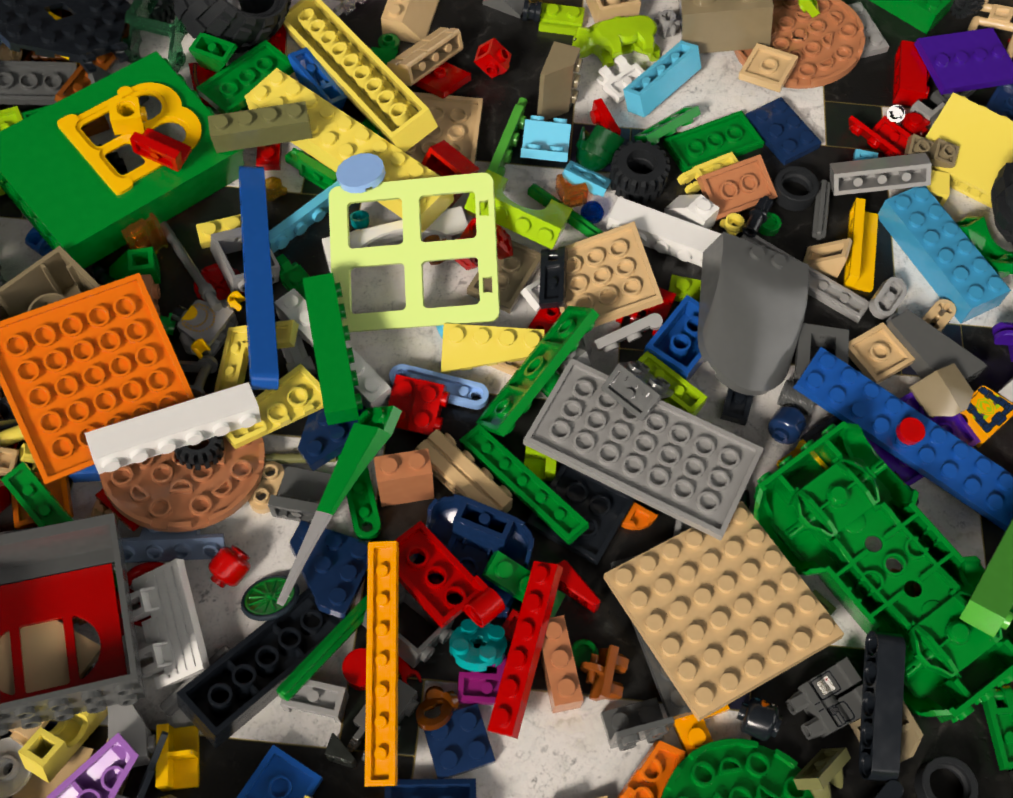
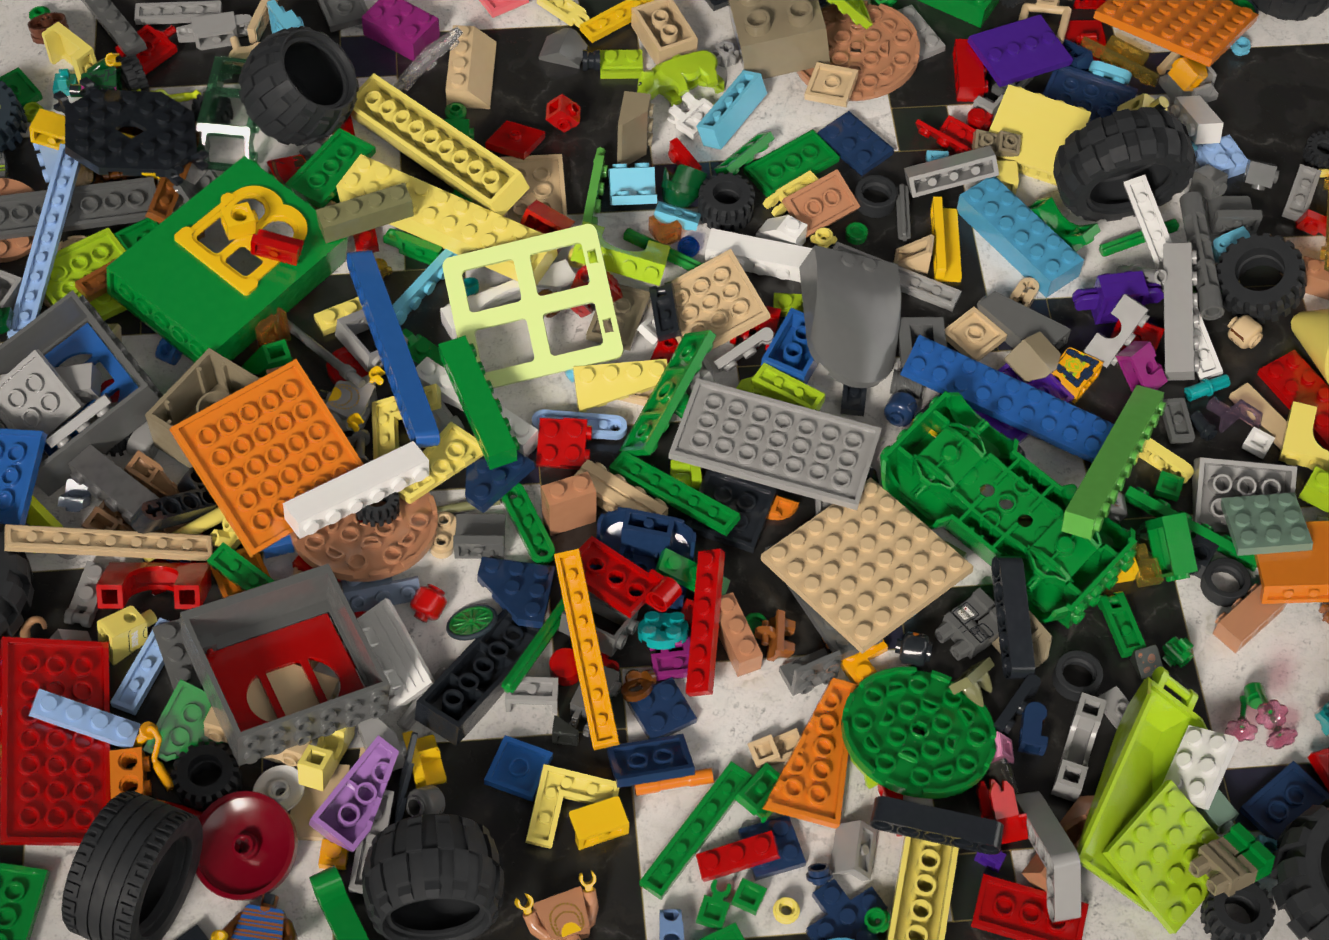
camera: 10 degrees left, 5 degrees down
green slope [188,33,237,73] -> none
green plate [276,406,402,606] -> none
blue slope [288,47,347,111] -> none
light blue tile [336,153,386,193] -> none
tan brick [387,27,464,86] -> none
red slope [558,560,601,613] -> none
dark grey bracket [601,361,674,421] -> none
black axle [742,196,773,238] -> none
light grey plate [869,277,907,319] -> none
axle [887,105,906,123] -> none
red tile [896,417,925,445] -> none

